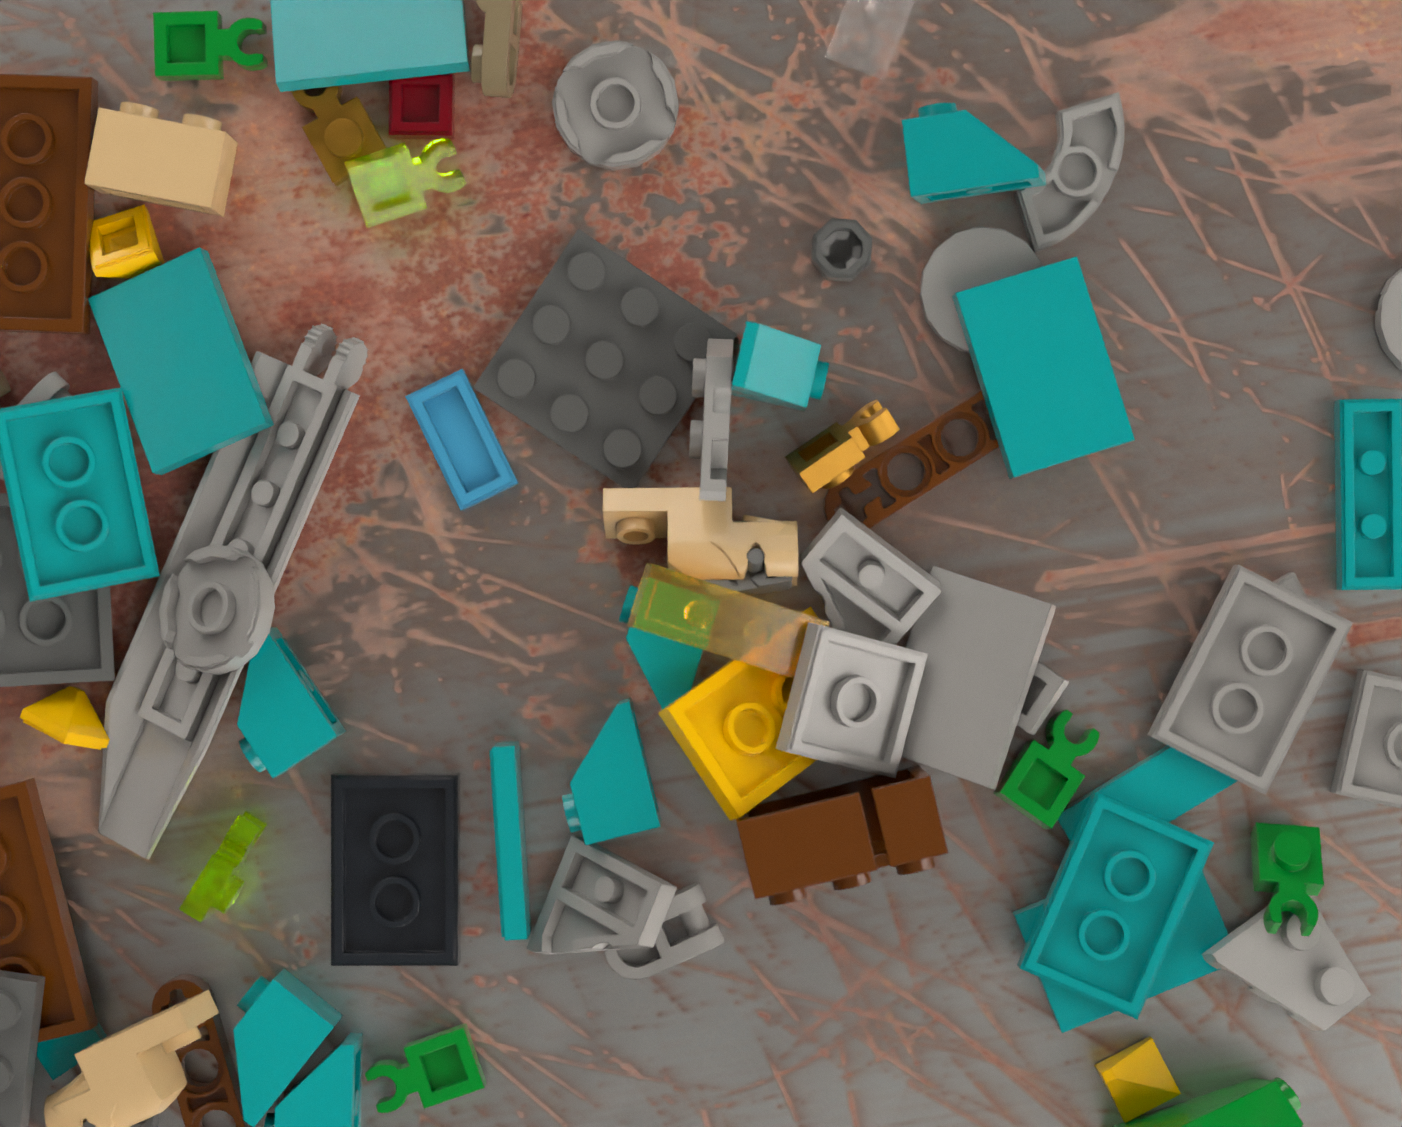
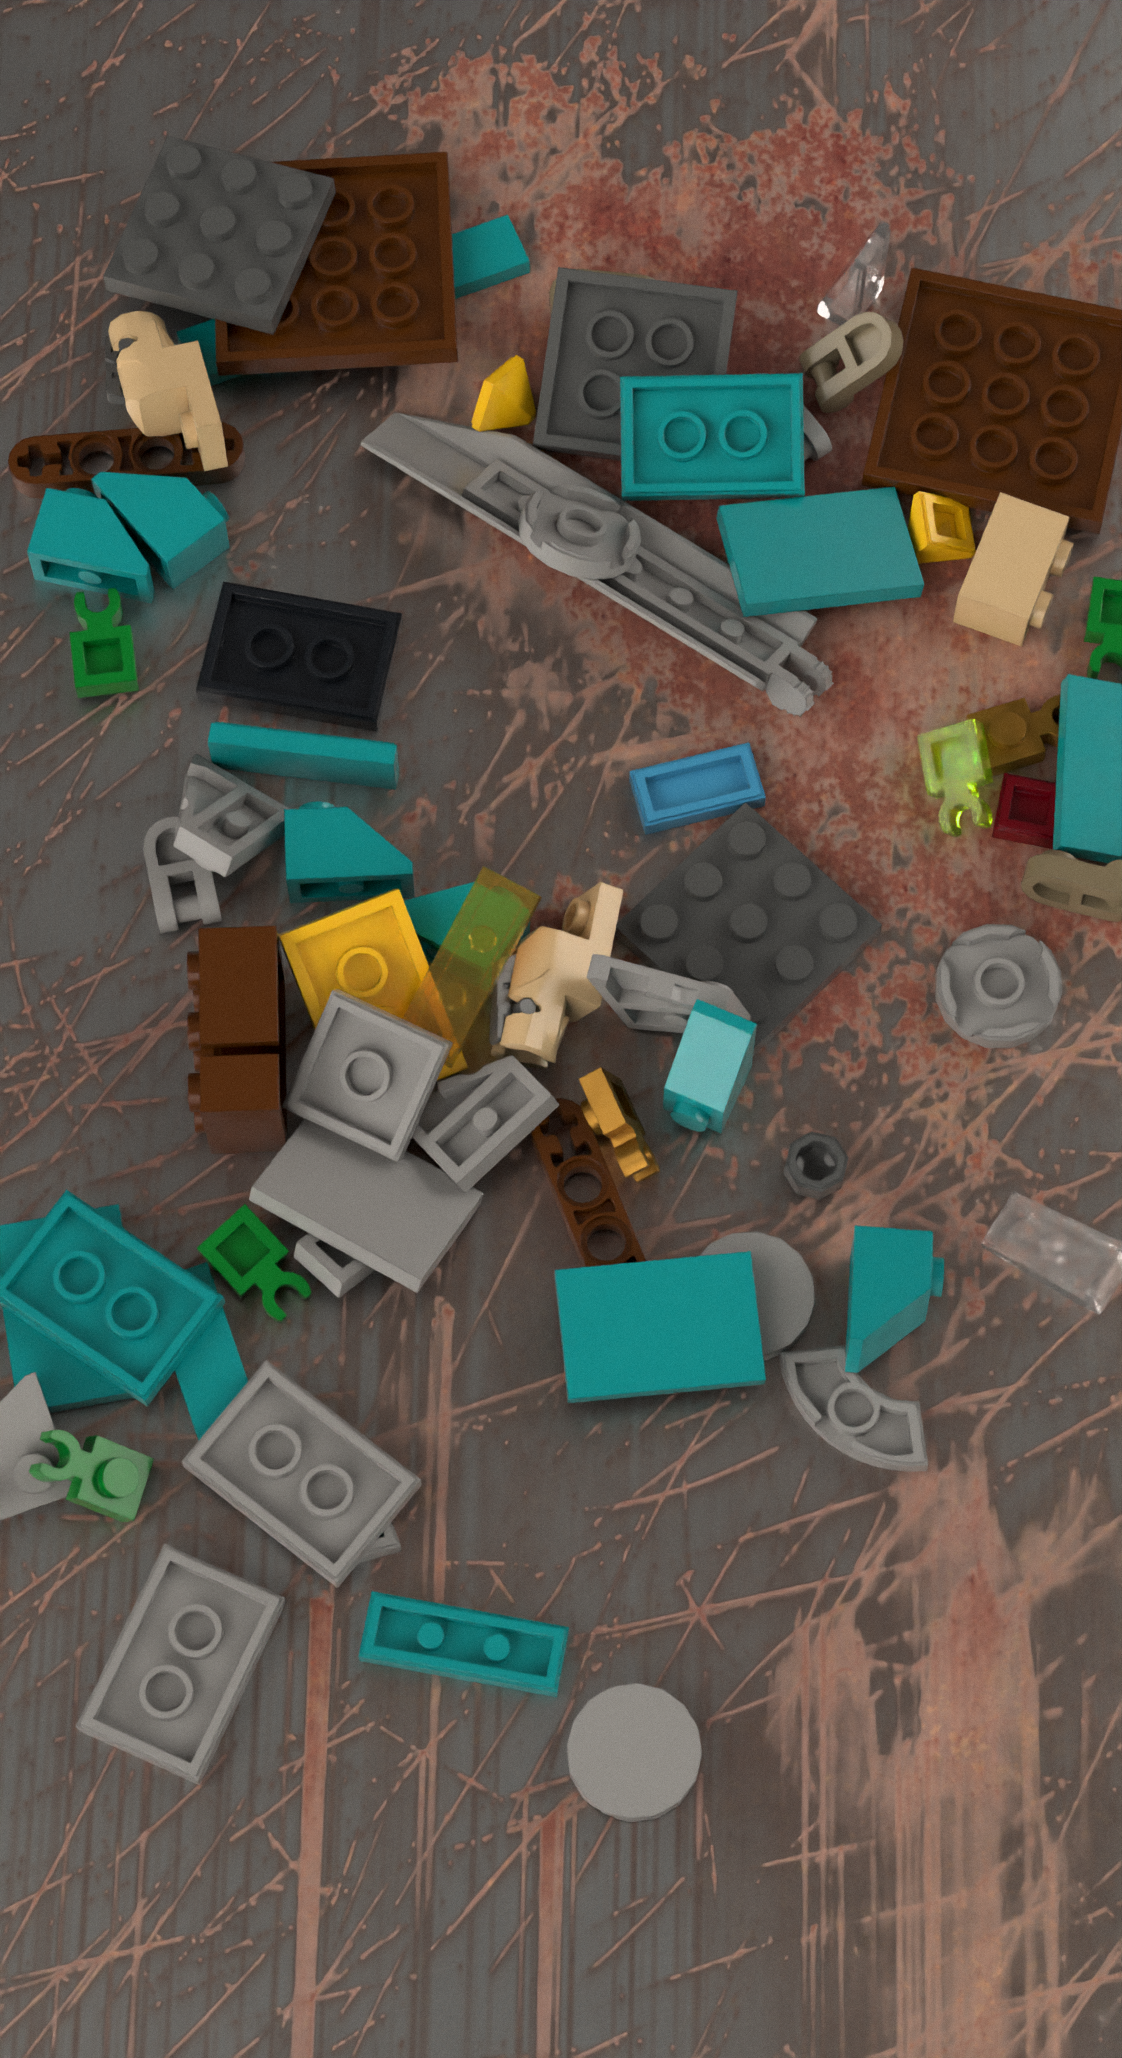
camera: 95 degrees right, 20 degrees down
clear neon green plate [179,811,268,923] -> none
teal slope [237,627,346,778] -> none

